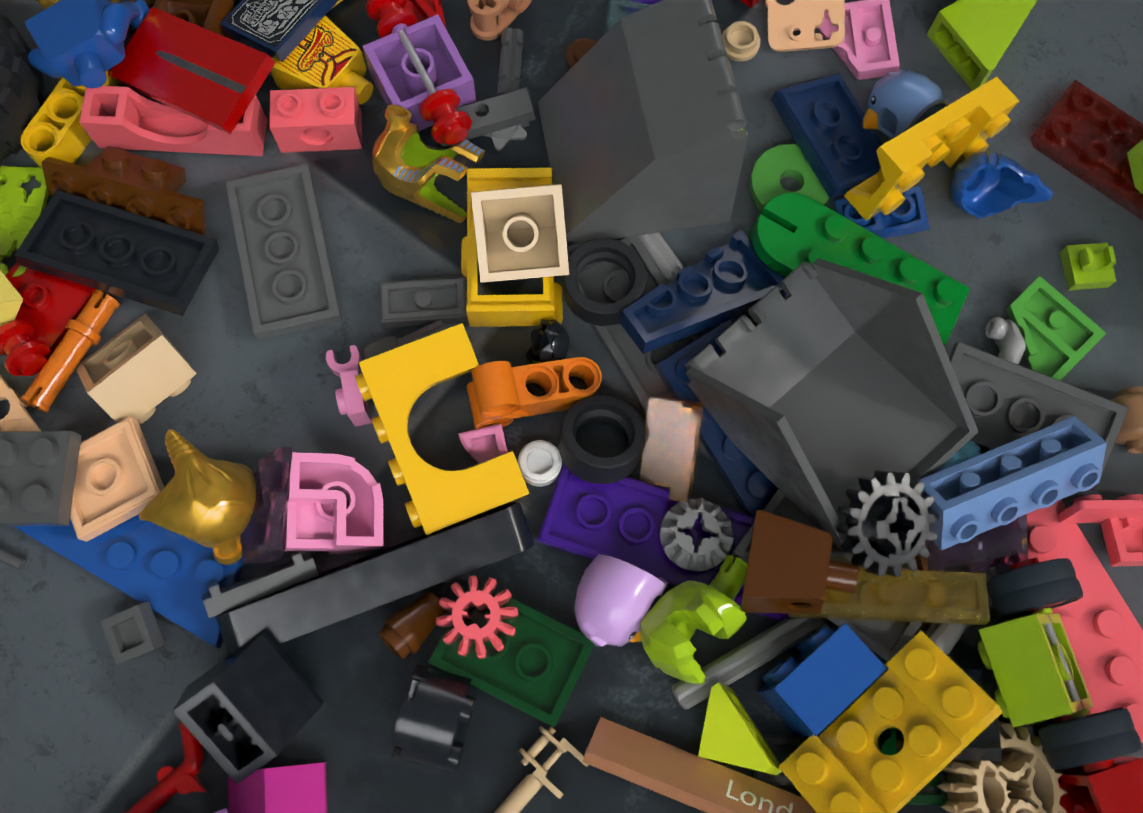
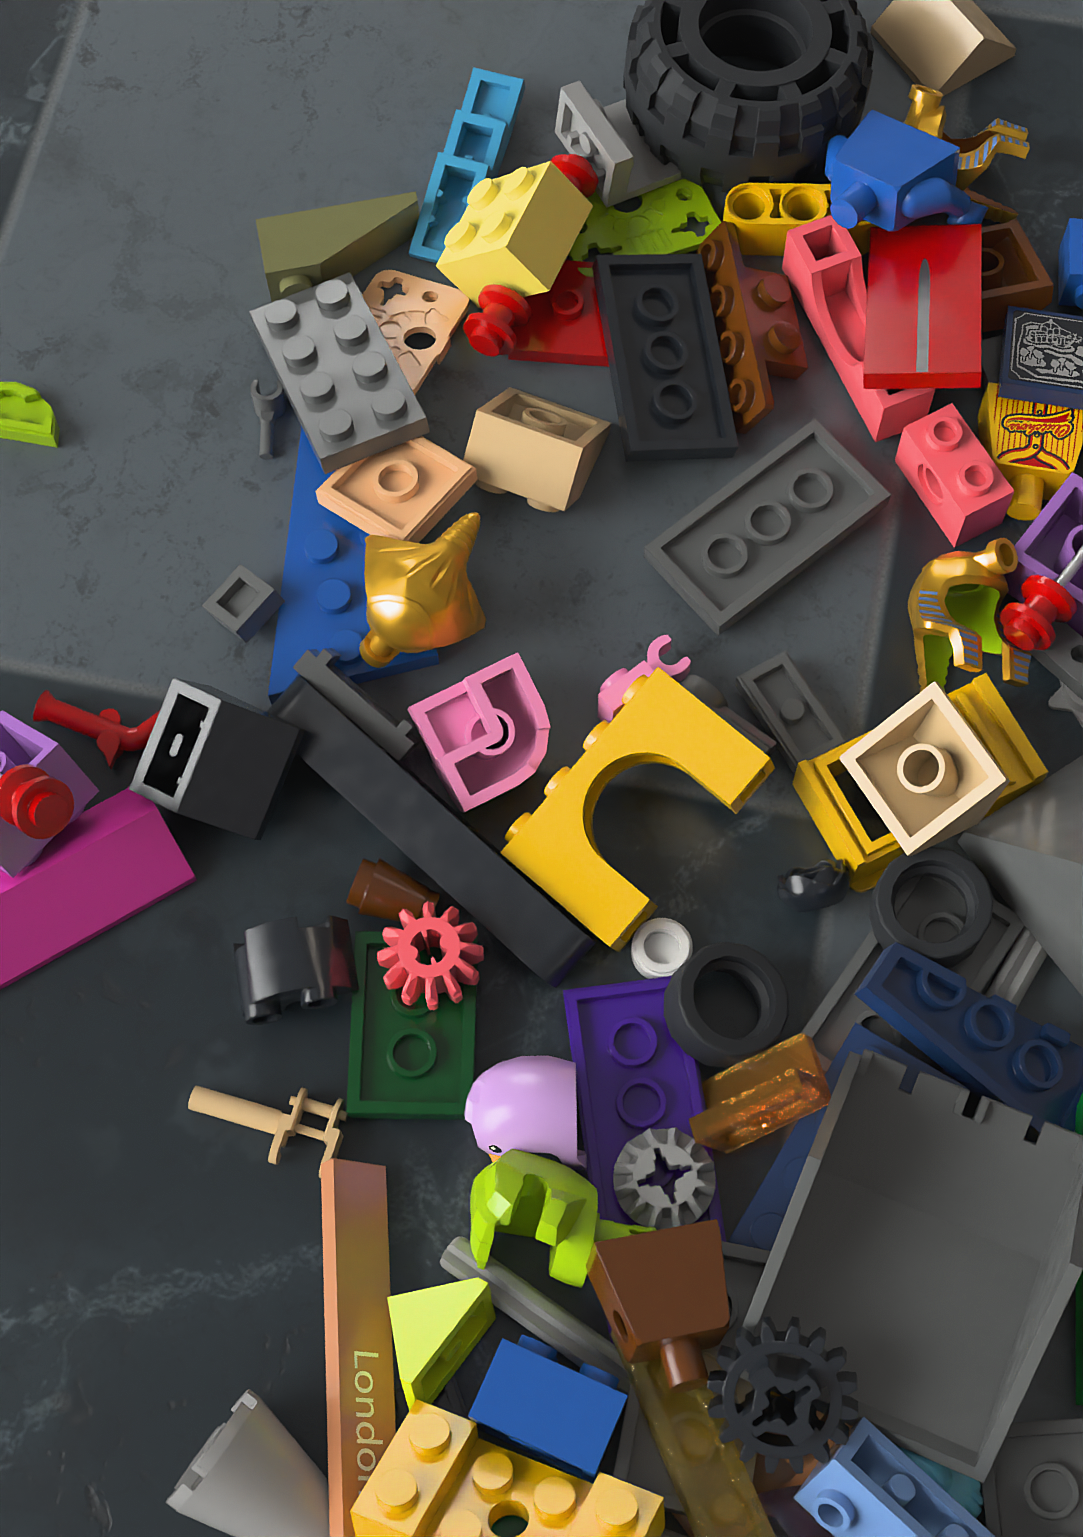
camera: 70 degrees right, 5 degrees down
orange pin [20,289,120,414] -> none
clear purple slope [240,447,292,563] -> none
bright pink tile [458,424,508,463] -> none
orange piece [466,357,602,430] -> none

